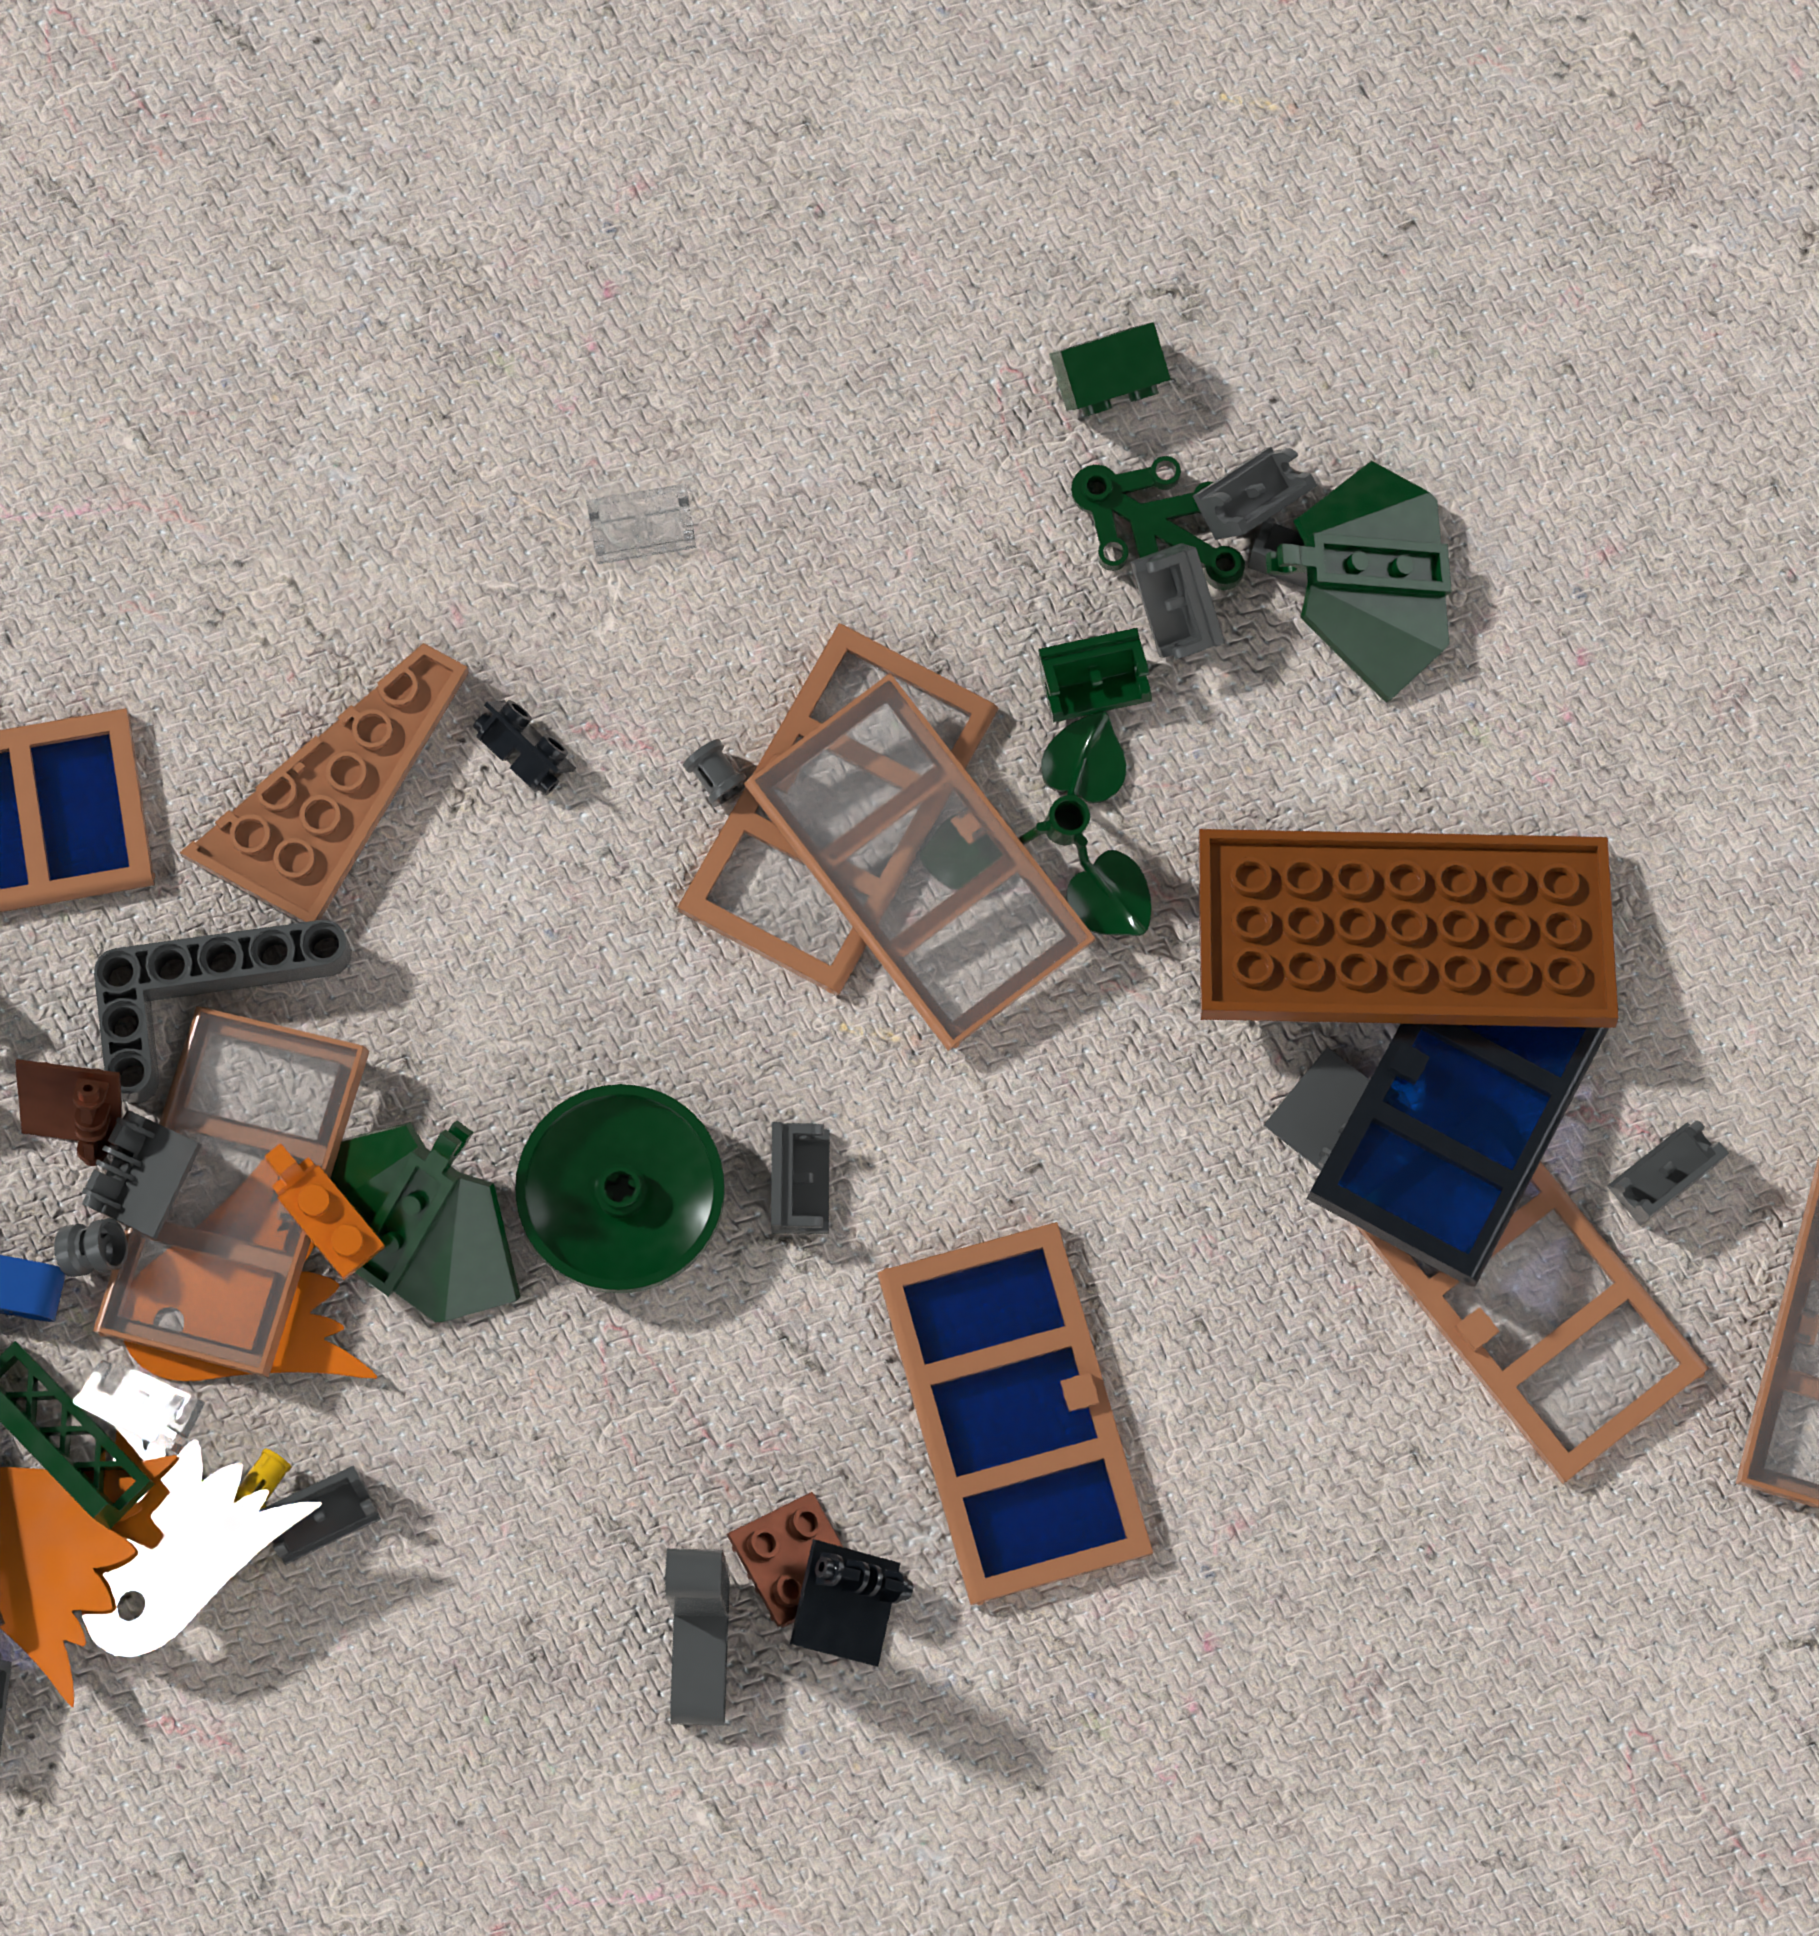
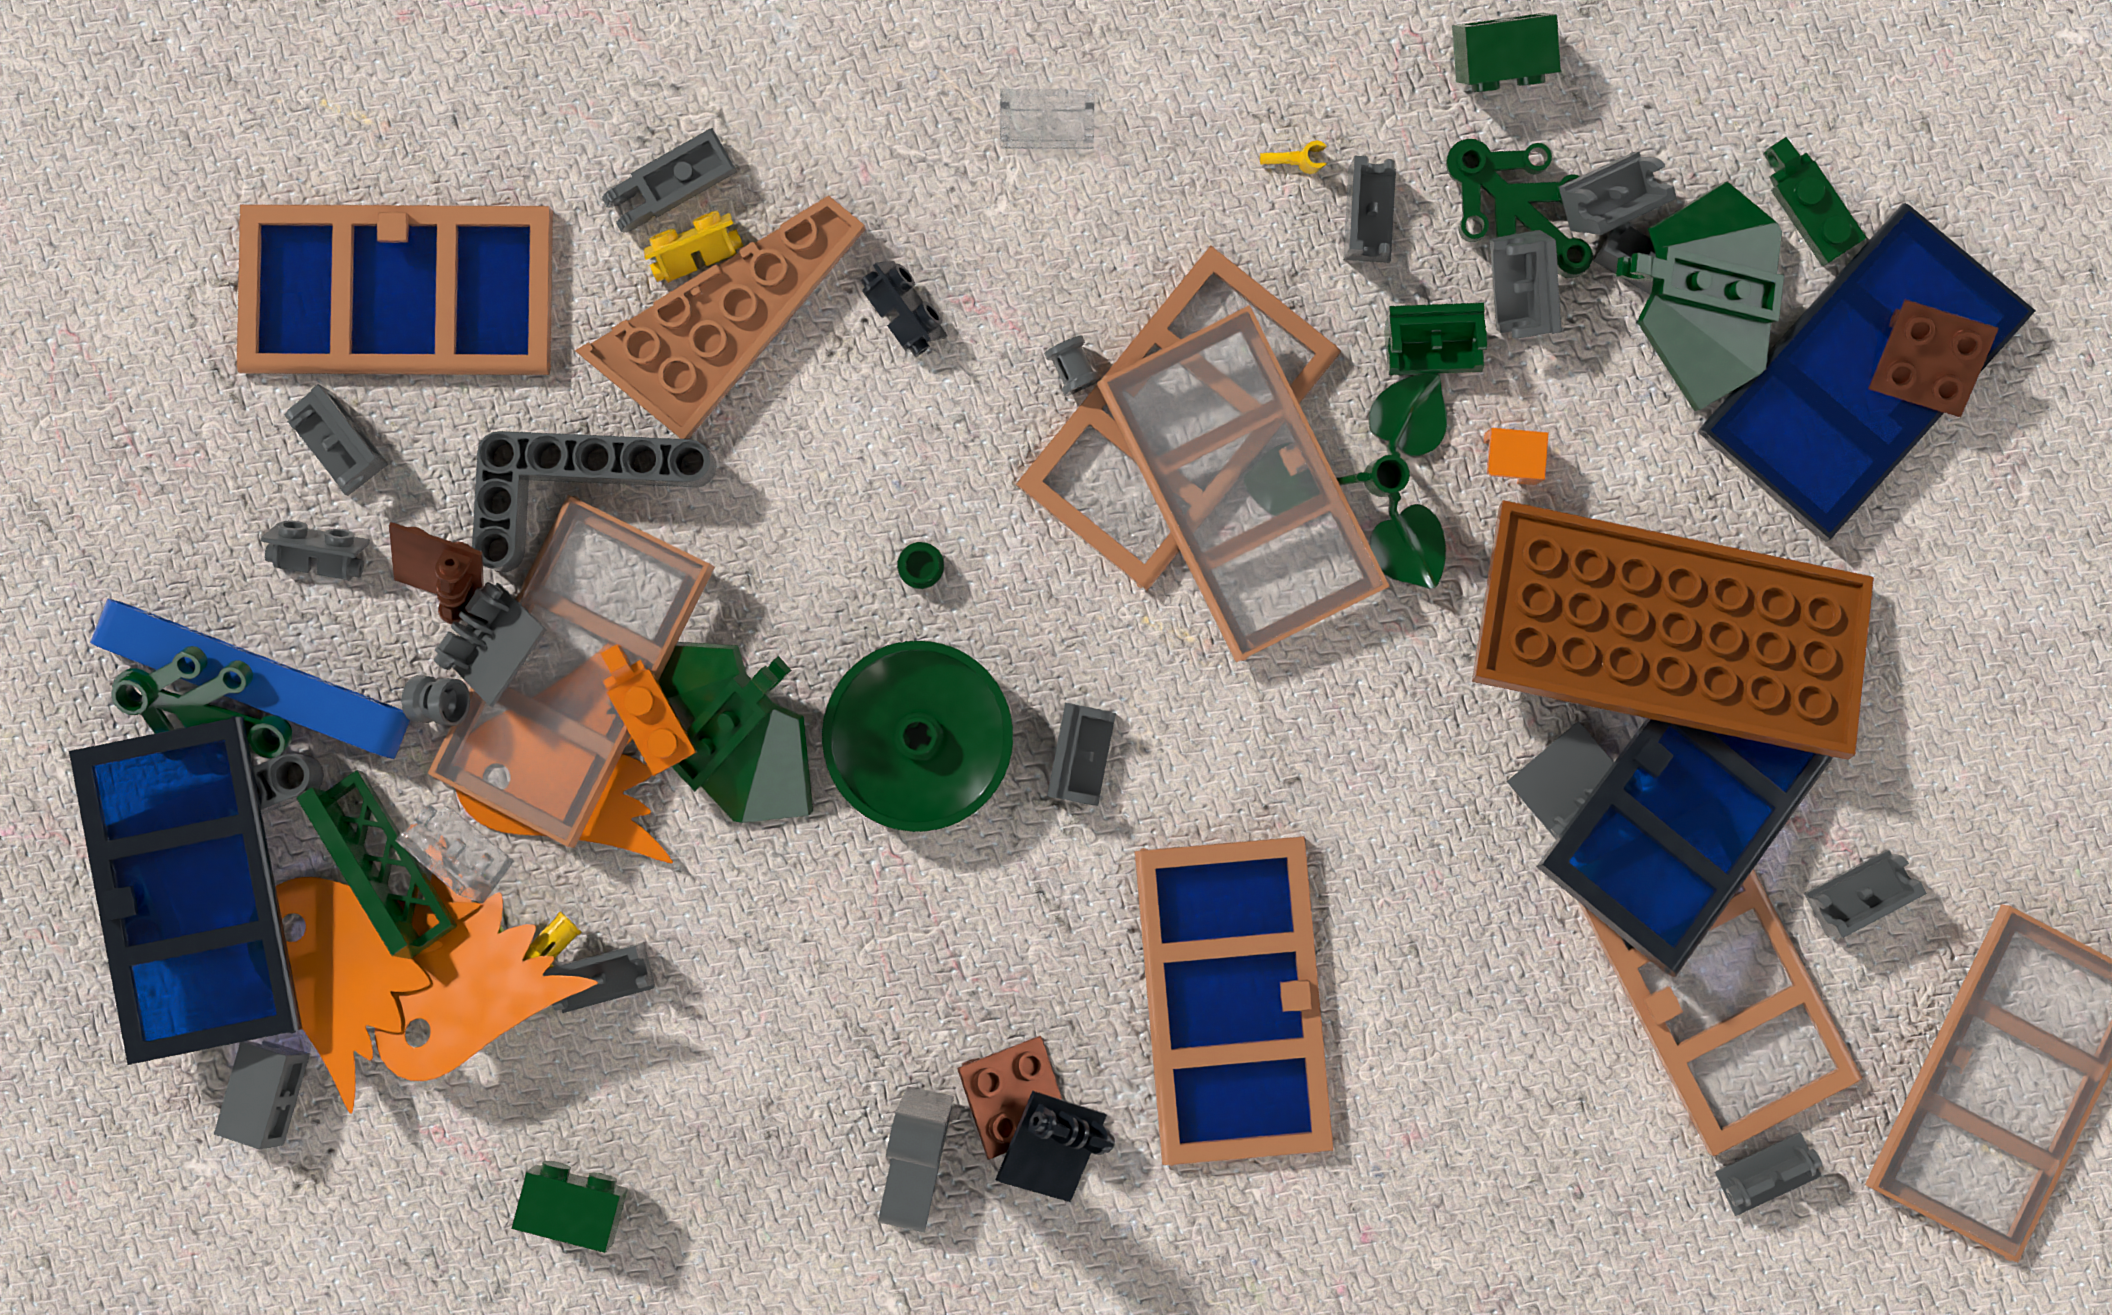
camera: 10 degrees right, 10 degrees up
none -> dark green brick [511,1161,628,1253]
none -> dark grey hinge [602,128,737,233]
none -> yellow hinge [644,211,744,283]
none -> dark green plate [897,542,944,589]
none -> yellow hand [1260,140,1327,174]
none -> dark grey hinge [1343,155,1396,263]
none -> orange panel [1484,428,1549,485]
none -> clear blue door [1698,203,2036,542]
none -> dark grey hinge [1714,1132,1823,1216]
none -> dark green hinge [1763,137,1867,266]
none -> copper hinge [1868,299,1999,418]

